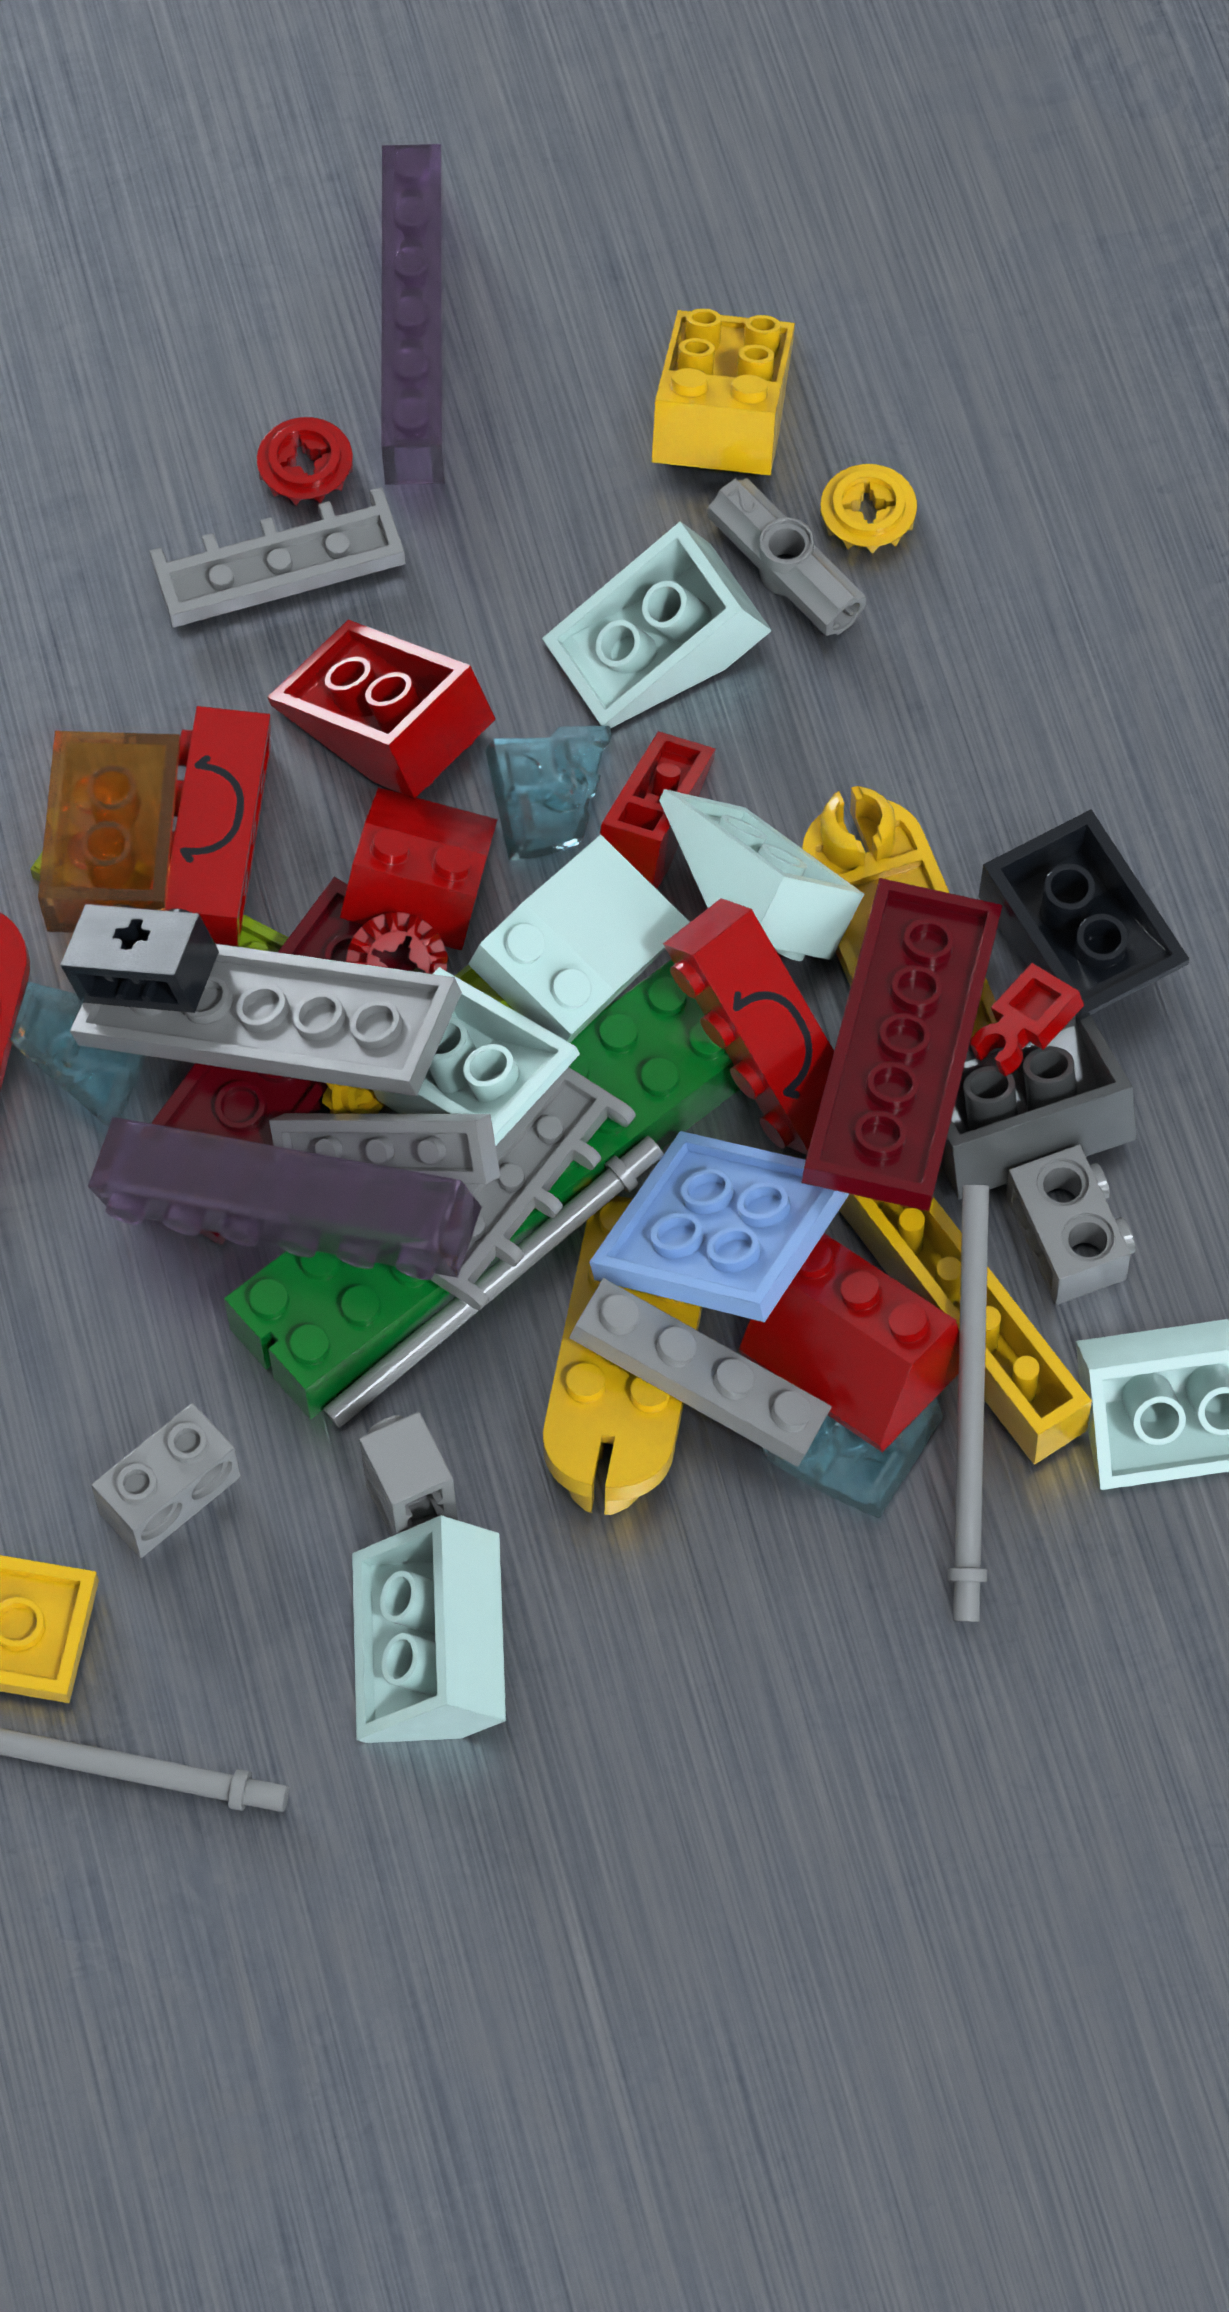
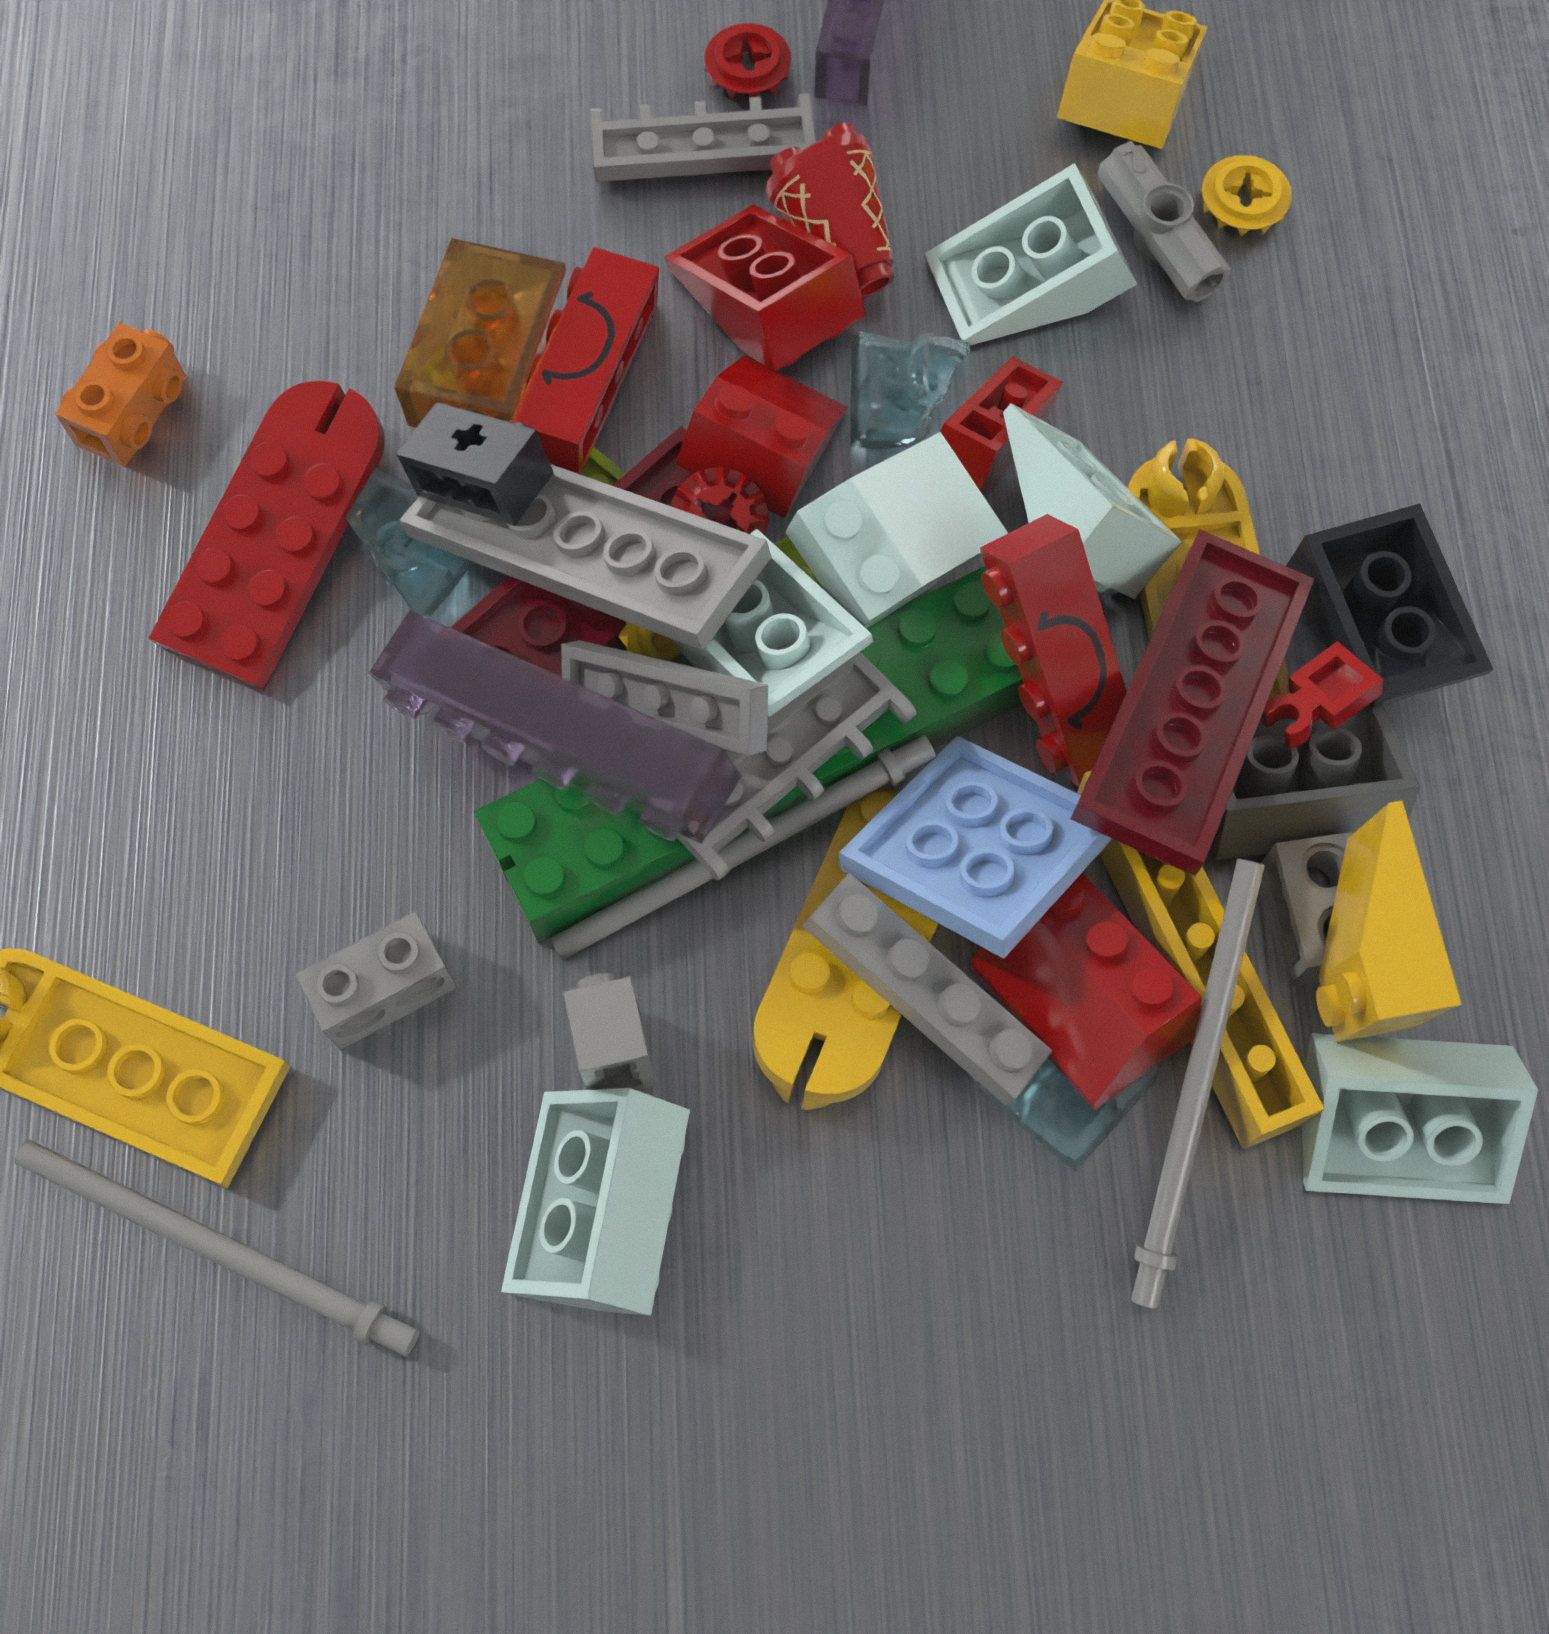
camera: 10 degrees right, 5 degrees up
none -> red cone [765,122,895,298]
none -> yellow slope [1316,800,1462,1043]

